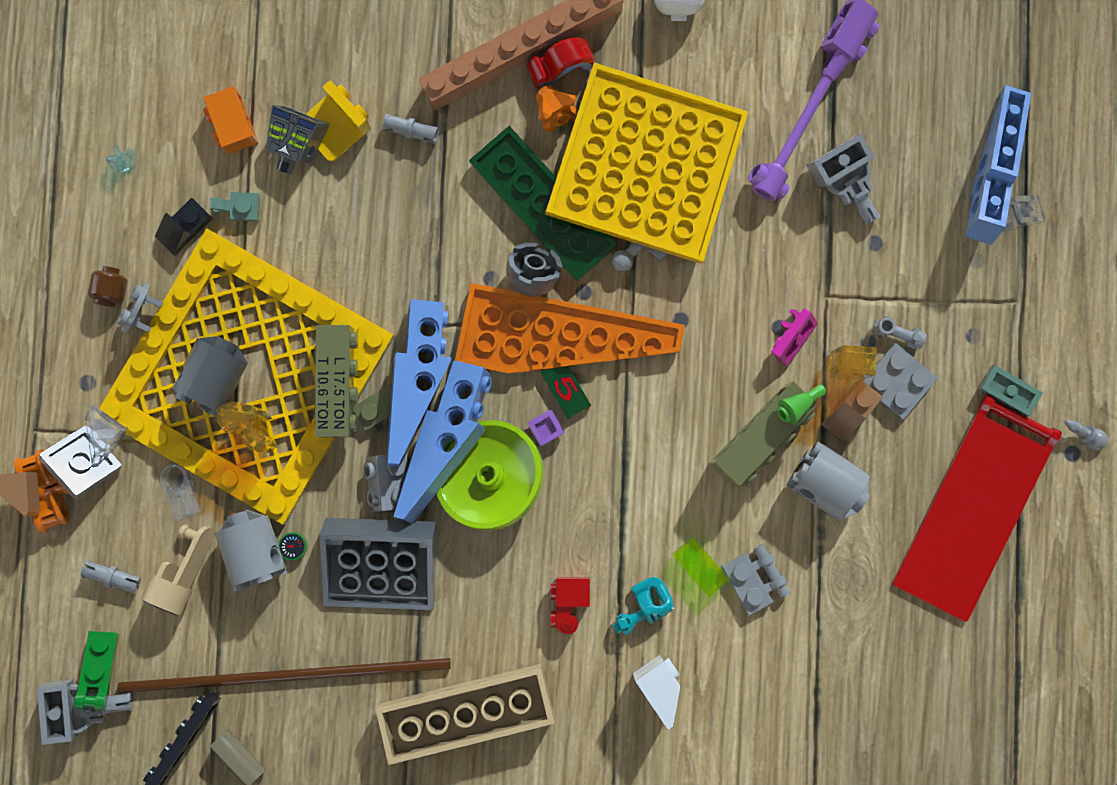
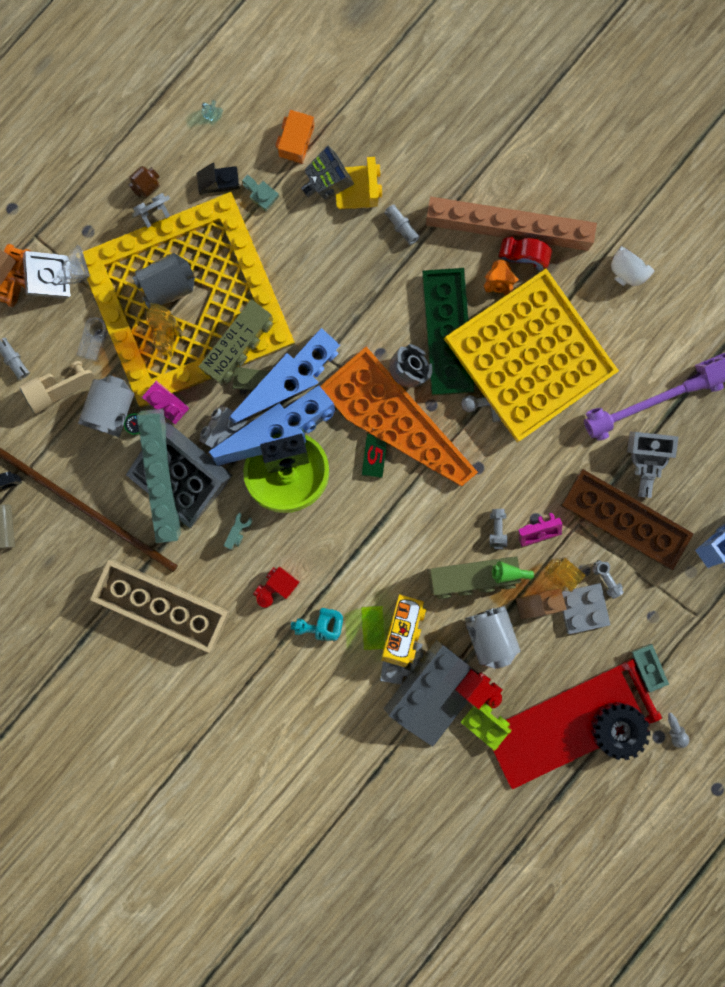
camera: 30 degrees right, 0 degrees up
medium lavender plate [527,410,565,447] -> none
white slope [633,655,680,730] -> none
none -> sand green arch [137,409,181,543]
none -> dark pink plate [142,381,189,424]
none -> sand green plate [224,513,253,550]
none -> black brick [260,433,310,474]
none -> brick [381,594,426,668]
none -> dark grey slope [383,640,479,746]
none -> red brick [455,670,503,710]
none -> lime bracket [461,703,511,751]
none -> light grey bar [490,509,507,549]
none -> reddish brown plate [560,469,694,570]
none -> black bush [591,702,650,760]

